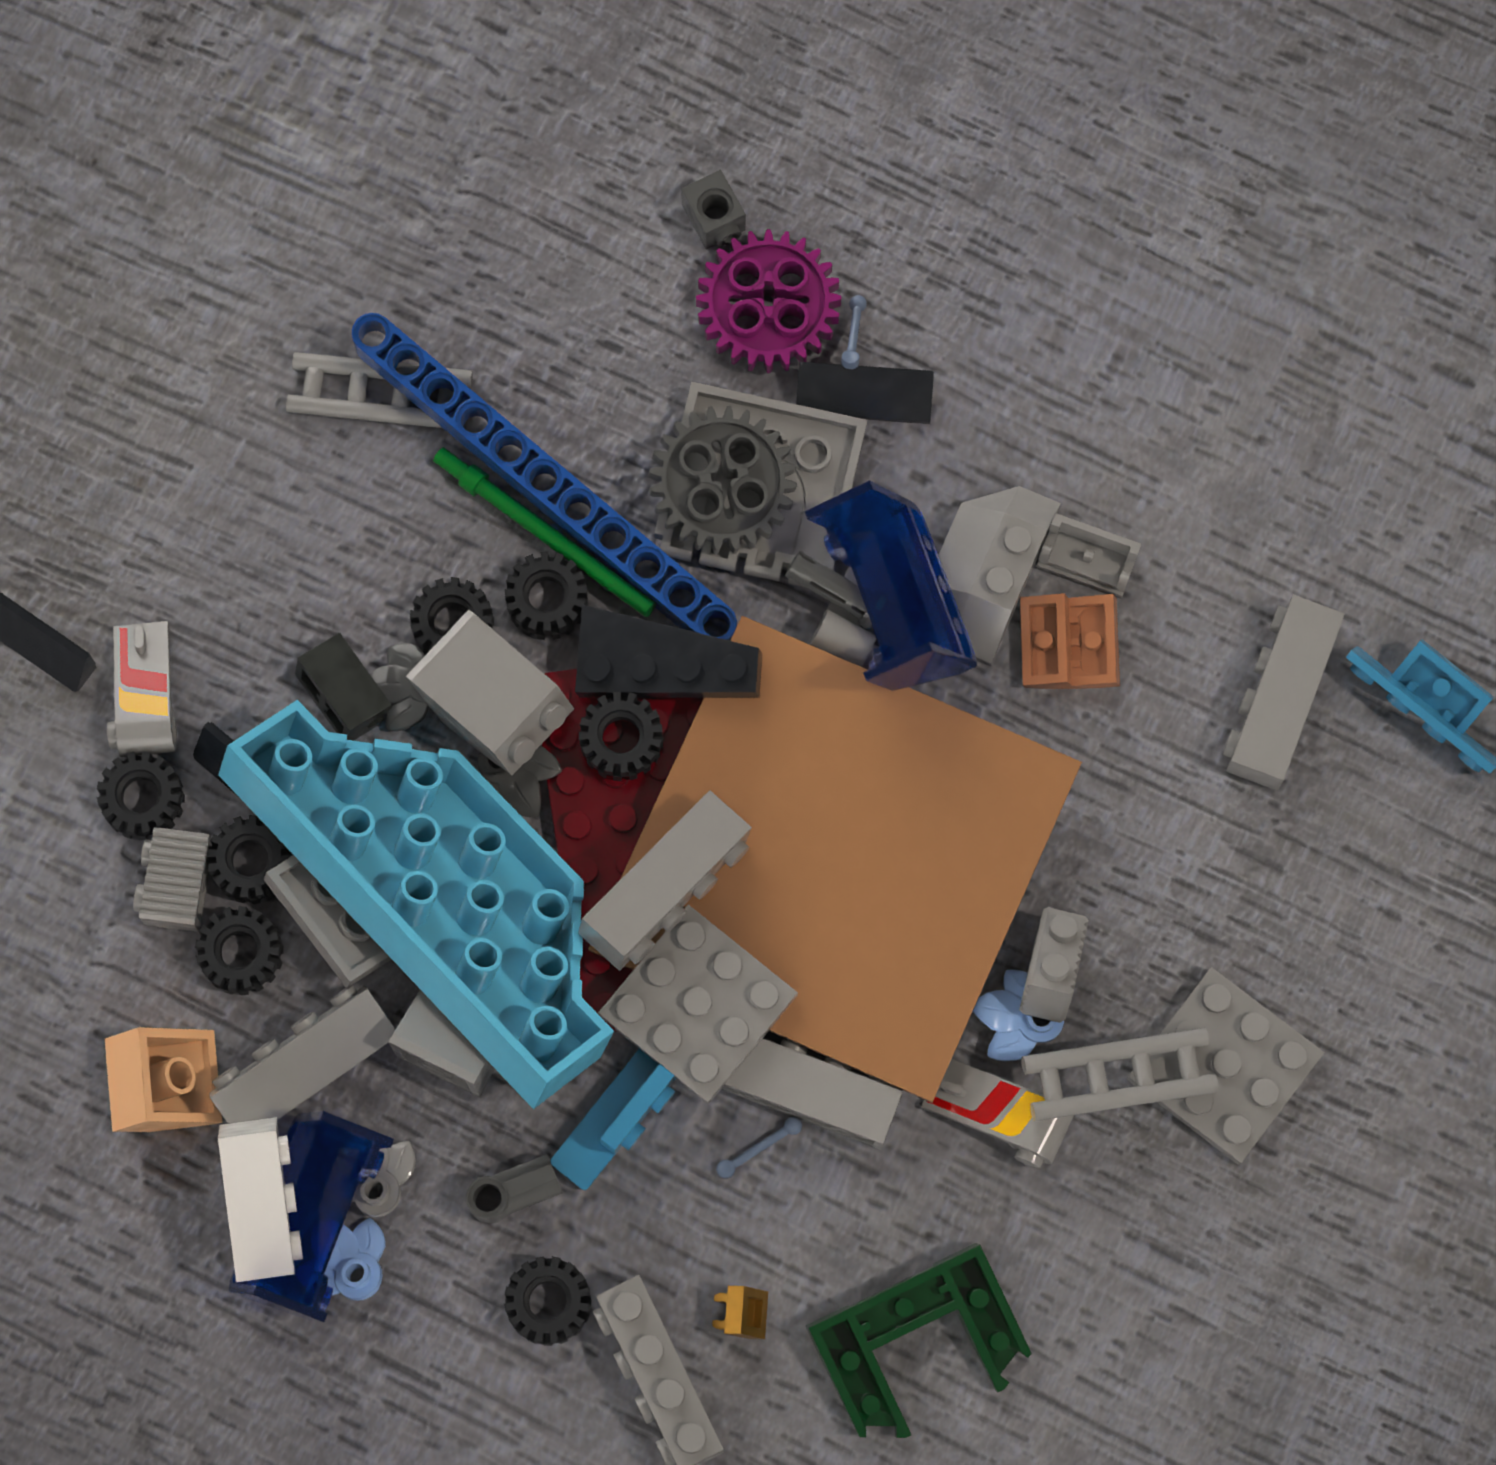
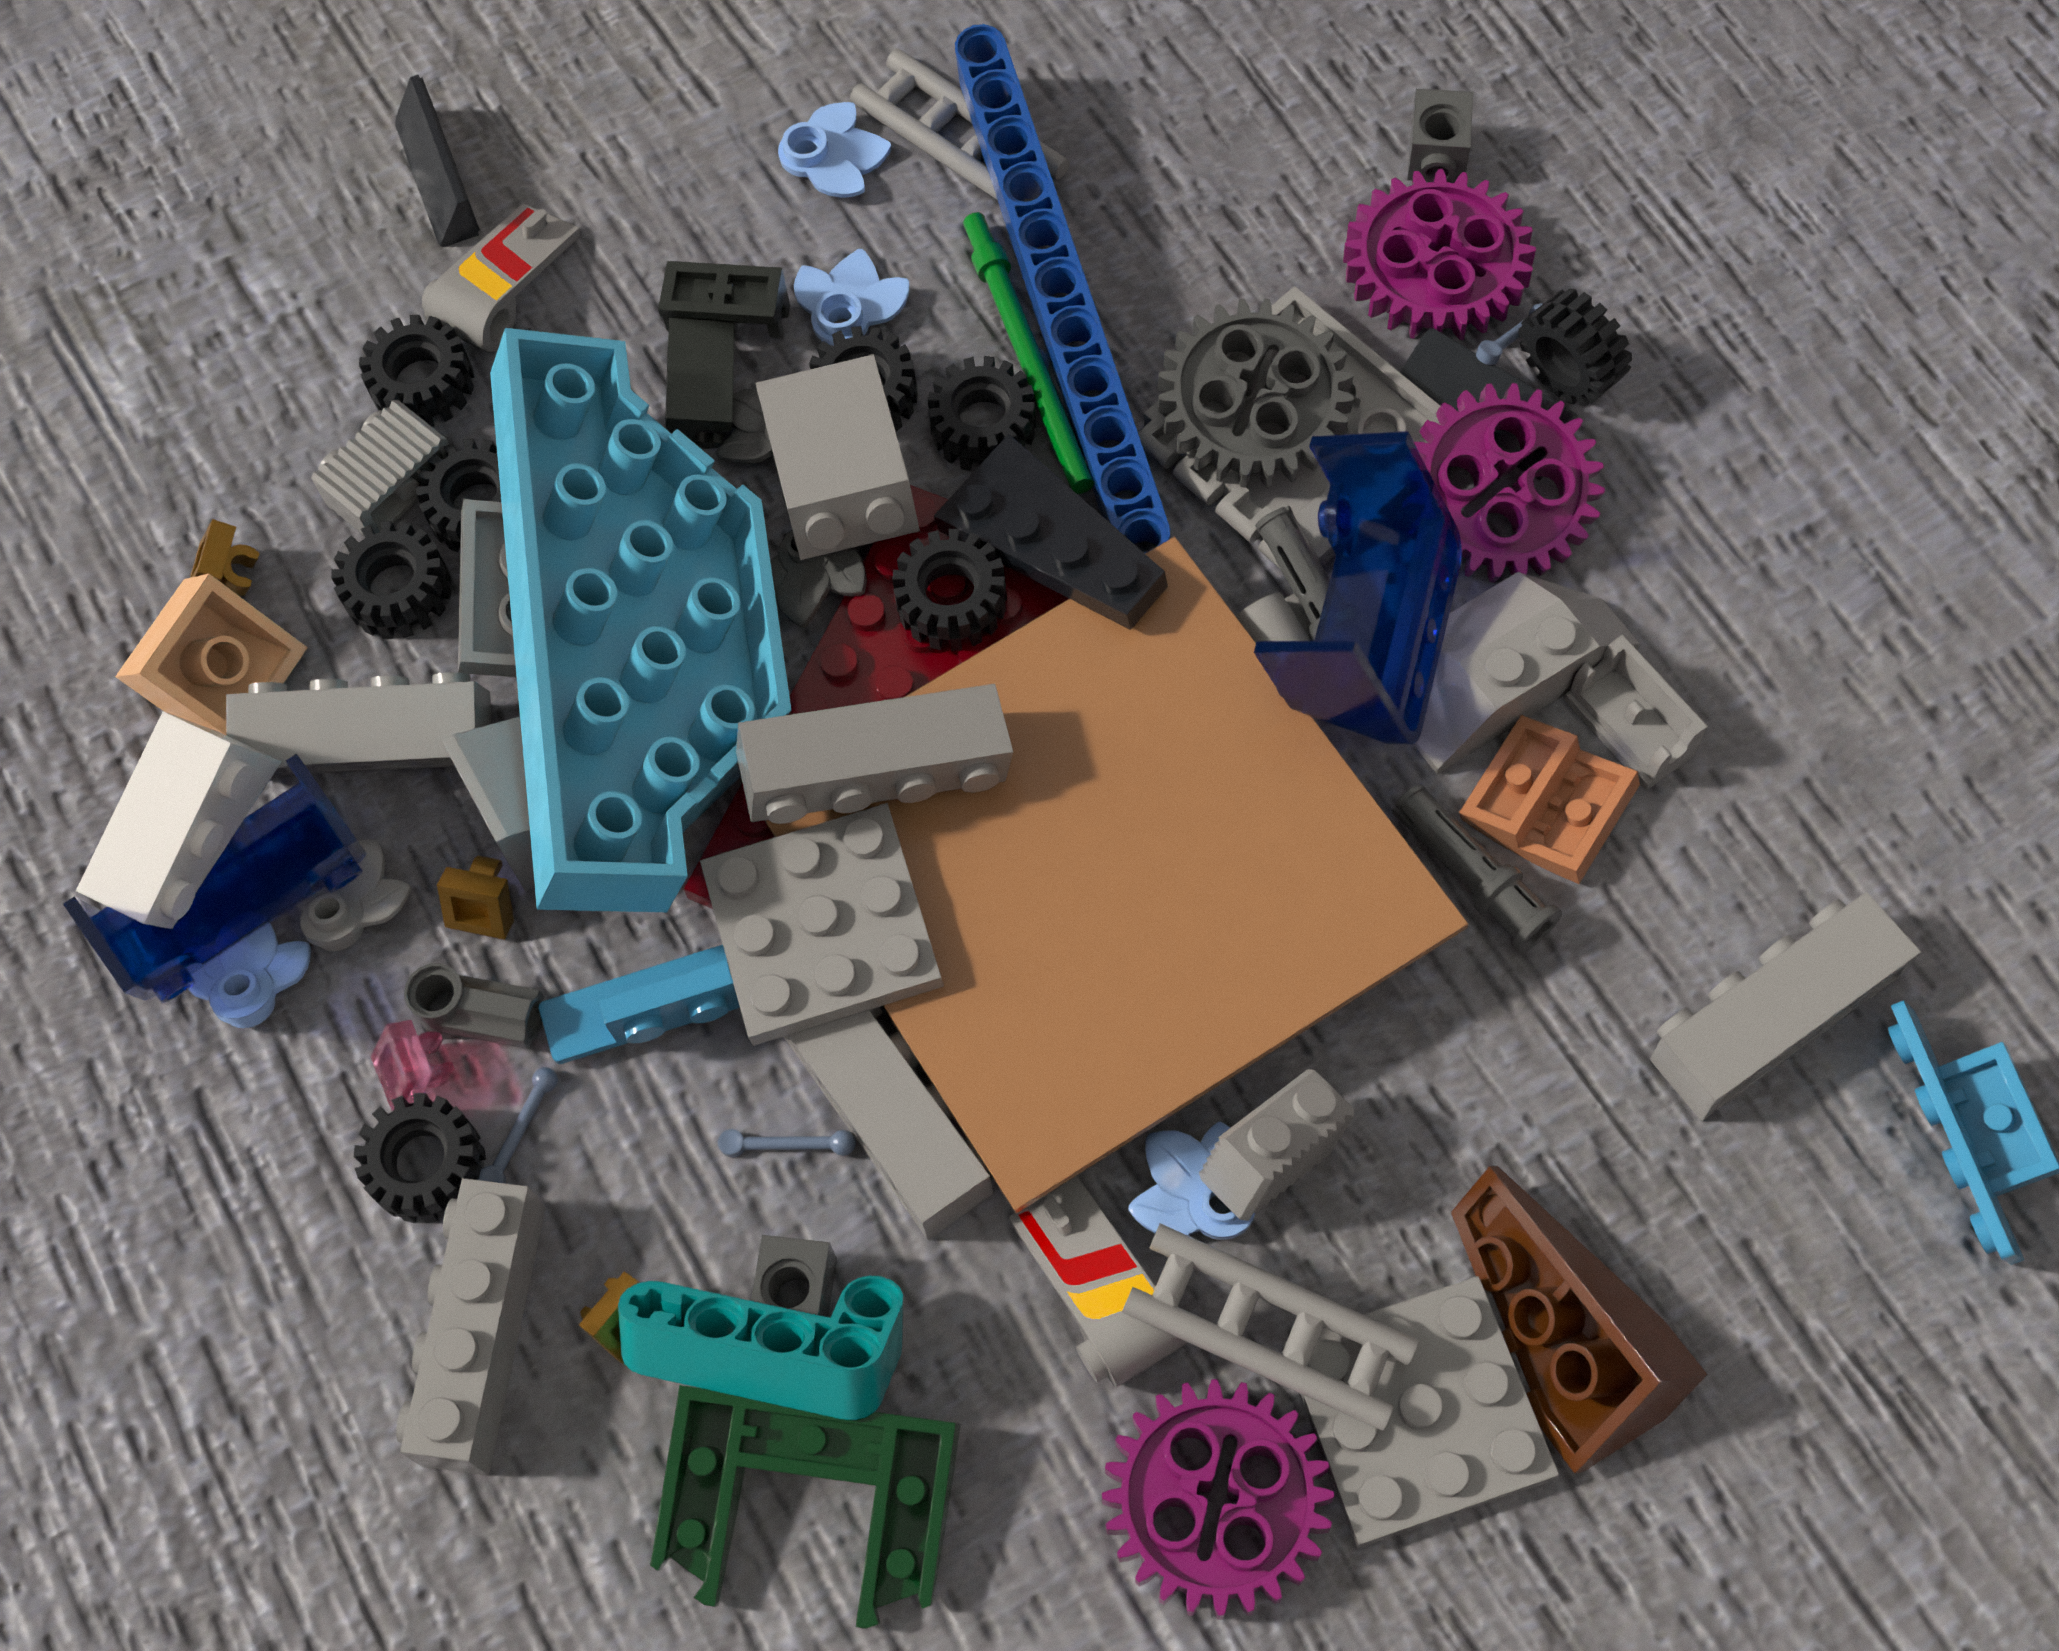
camera: 40 degrees right, 10 degrees down
none -> pearl gold tile [190,519,260,596]
none -> clear pink tile [370,1020,455,1111]
none -> pearl gold tile [437,855,514,940]
none -> sand blue hinge [477,1067,558,1184]
none -> teal beam [618,1275,903,1420]
none -> pearl dark grey hinge [658,261,790,339]
none -> dark grey brick [751,1235,837,1317]
none -> light blue plate [778,102,891,198]
none -> light blue plate [794,249,910,346]
none -> magenta gear [1102,1379,1334,1620]
none -> dark grey pin [1392,784,1562,953]
none -> magenta gear [1403,383,1605,583]
none -> reddish brown wedge [1451,1166,1708,1474]
none -> black tyre [1518,288,1632,406]

